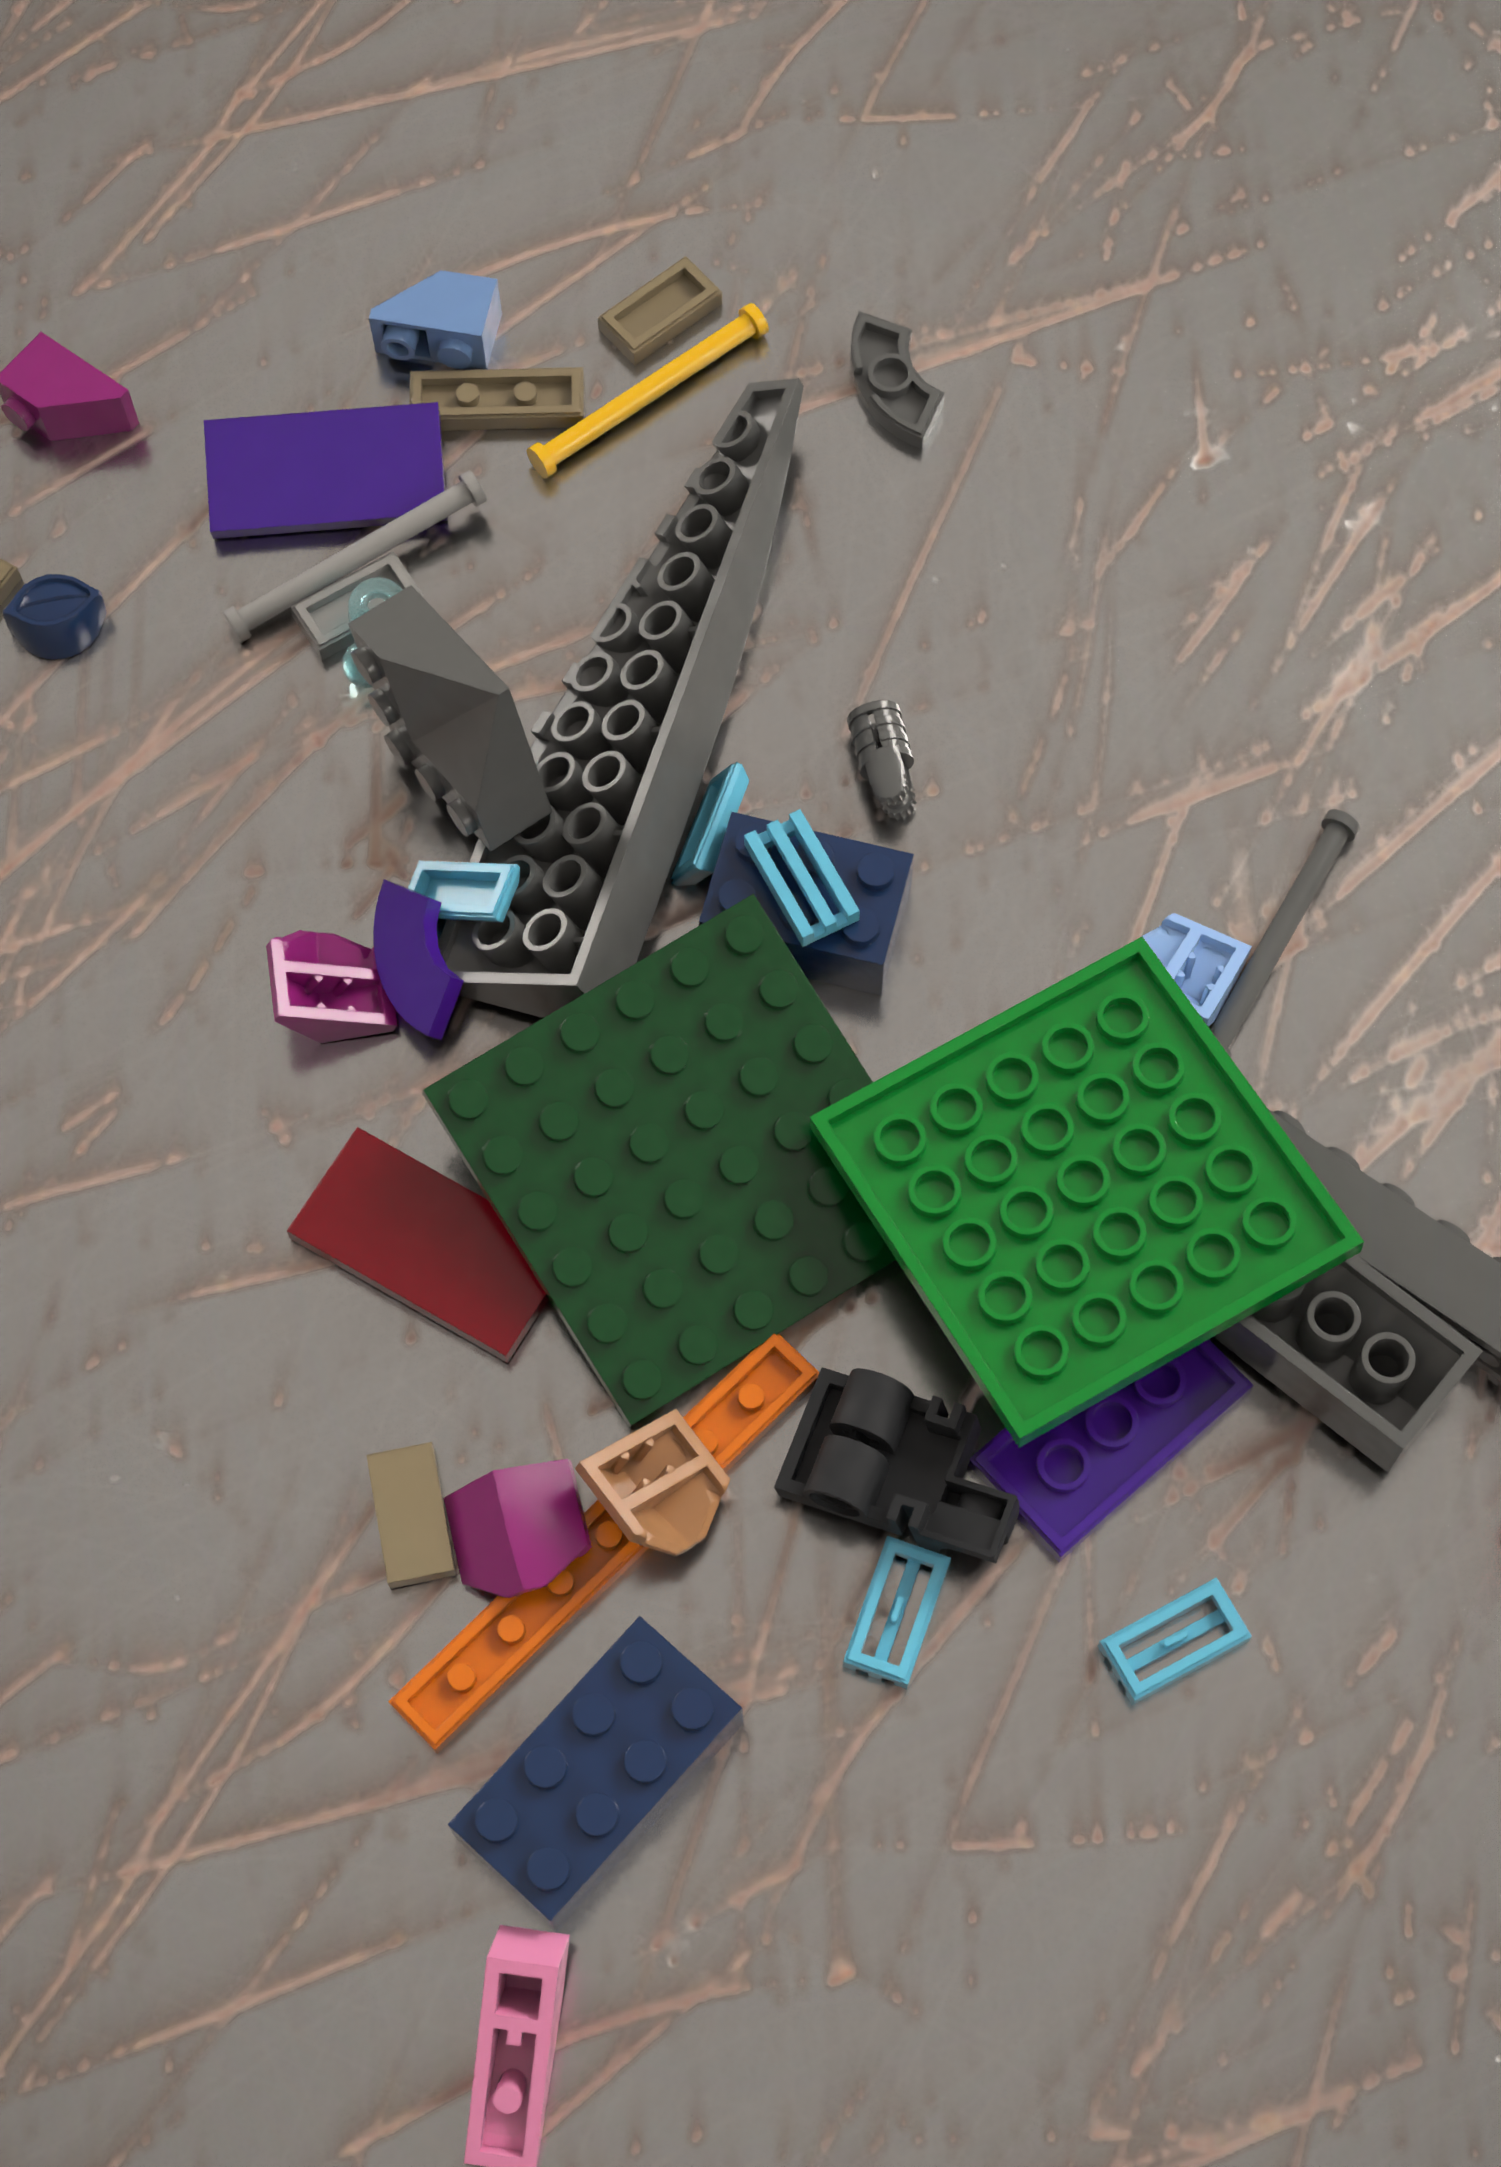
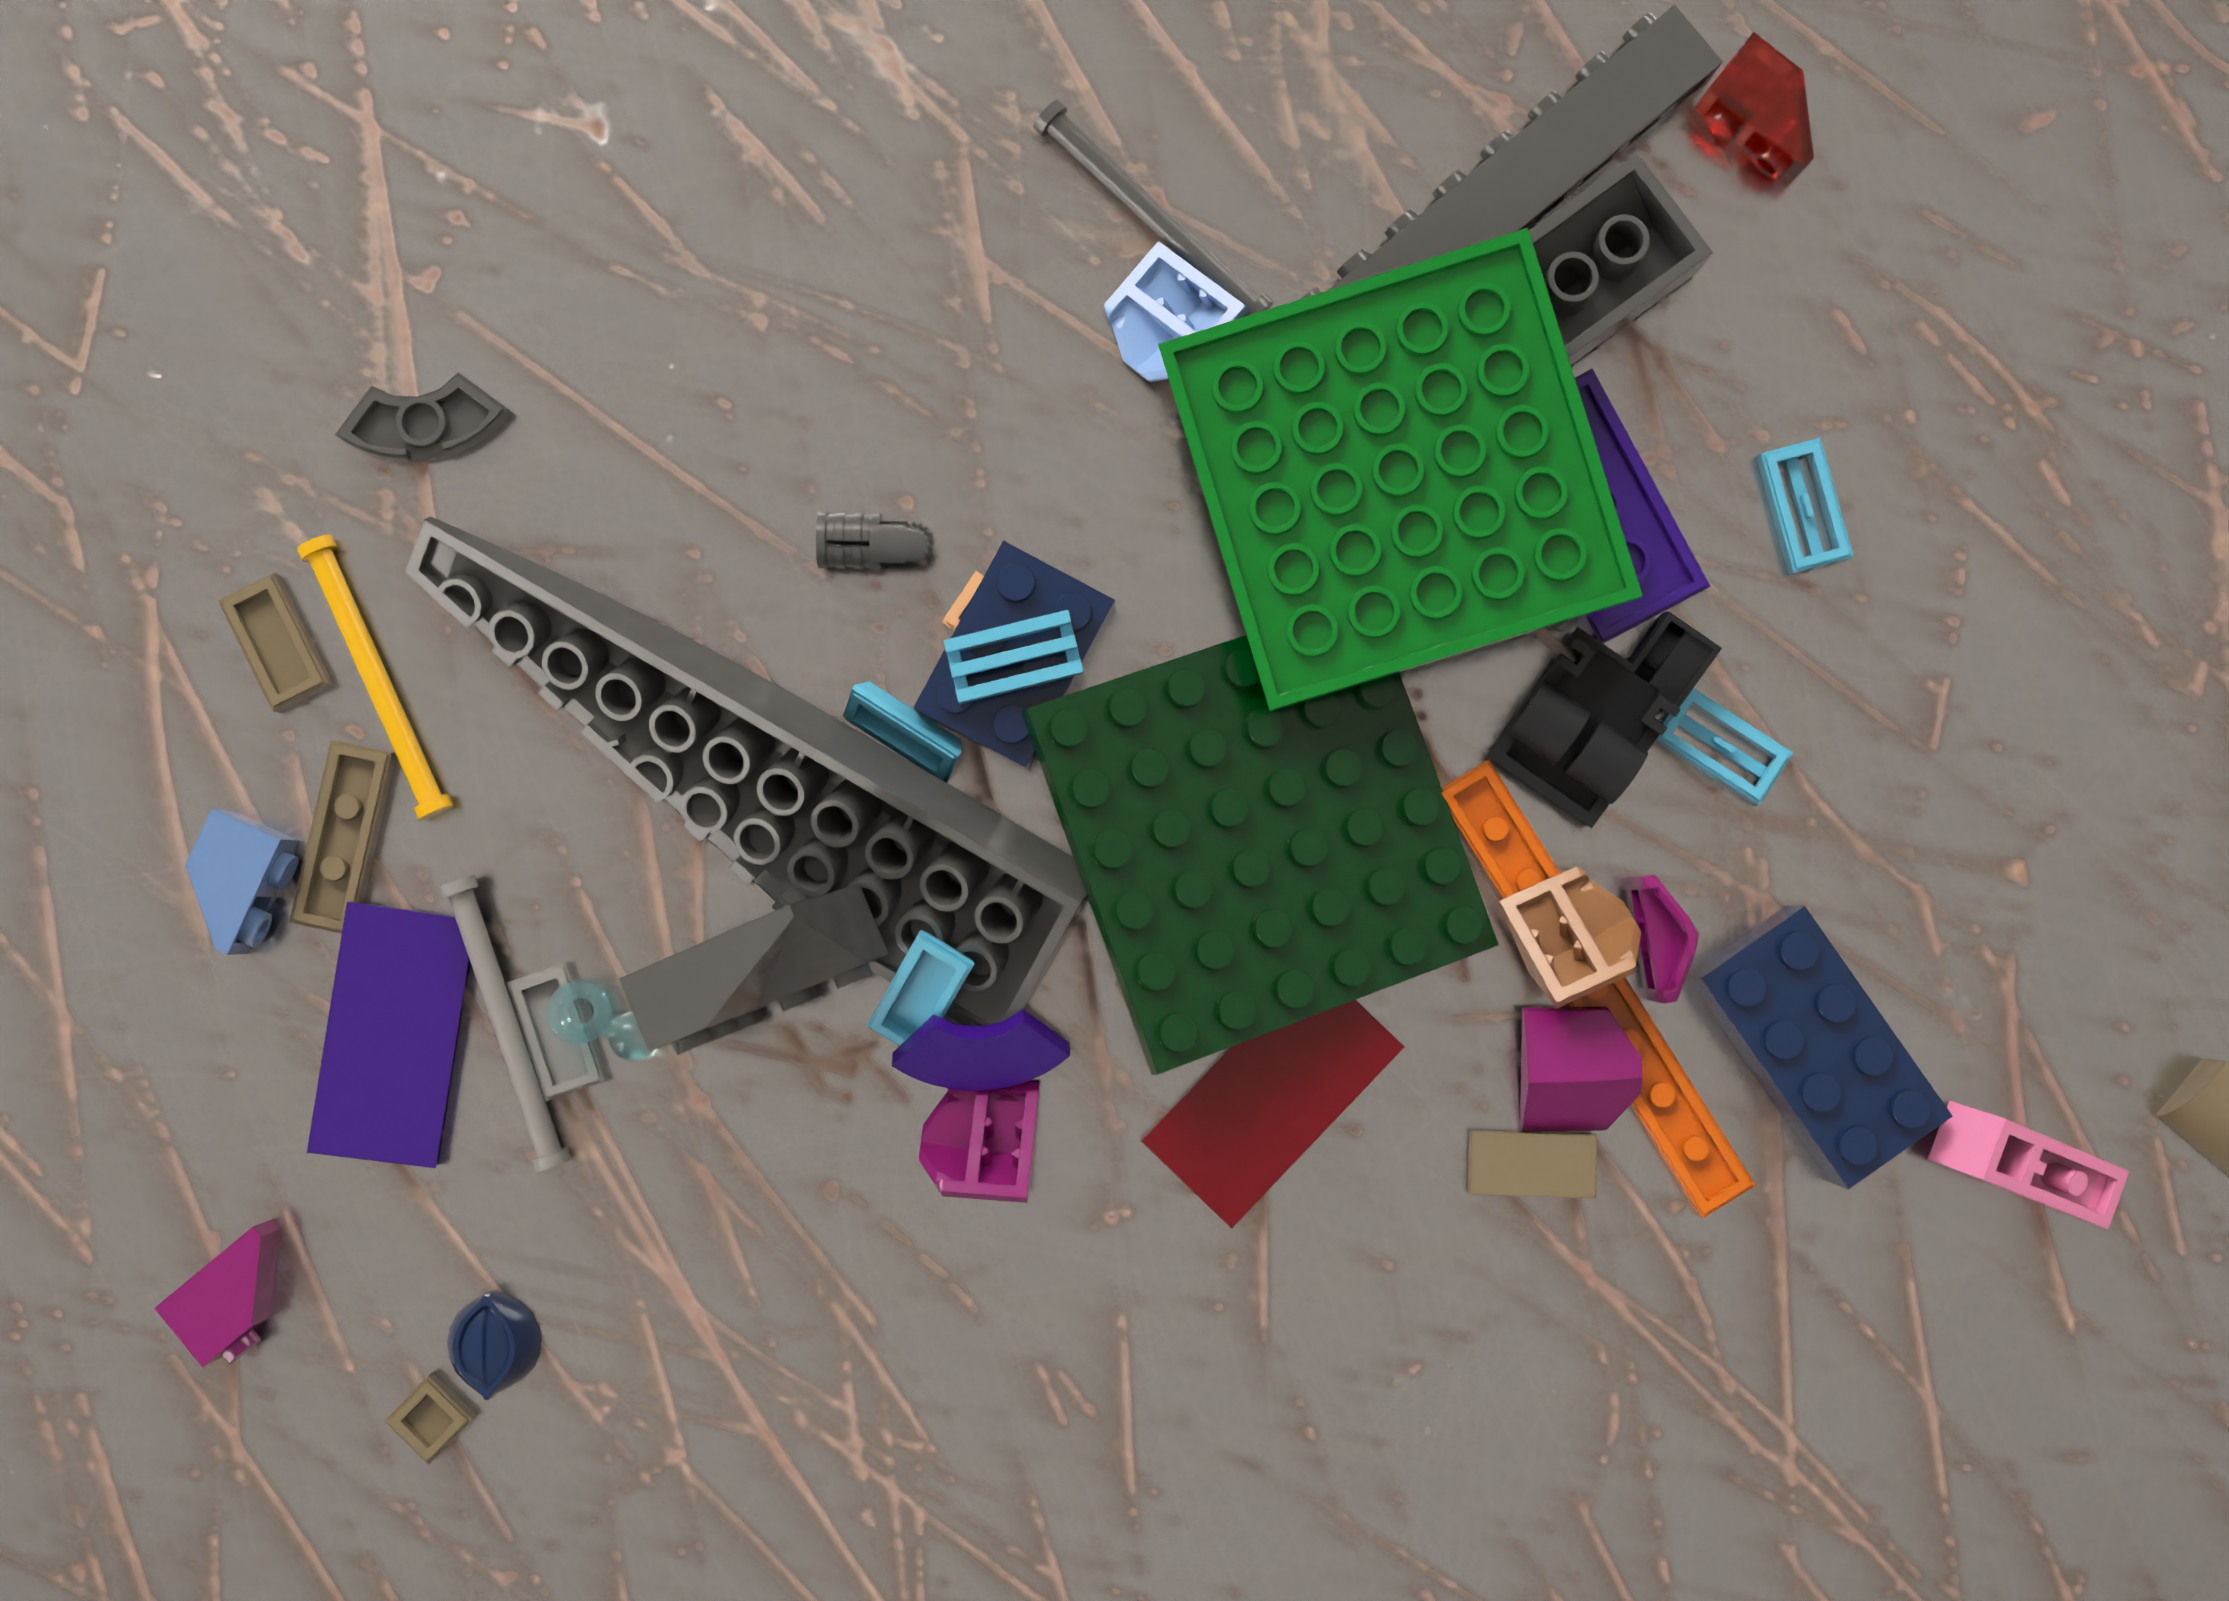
camera: 75 degrees left, 20 degrees up
none -> magenta slope [1626,875,1699,1003]

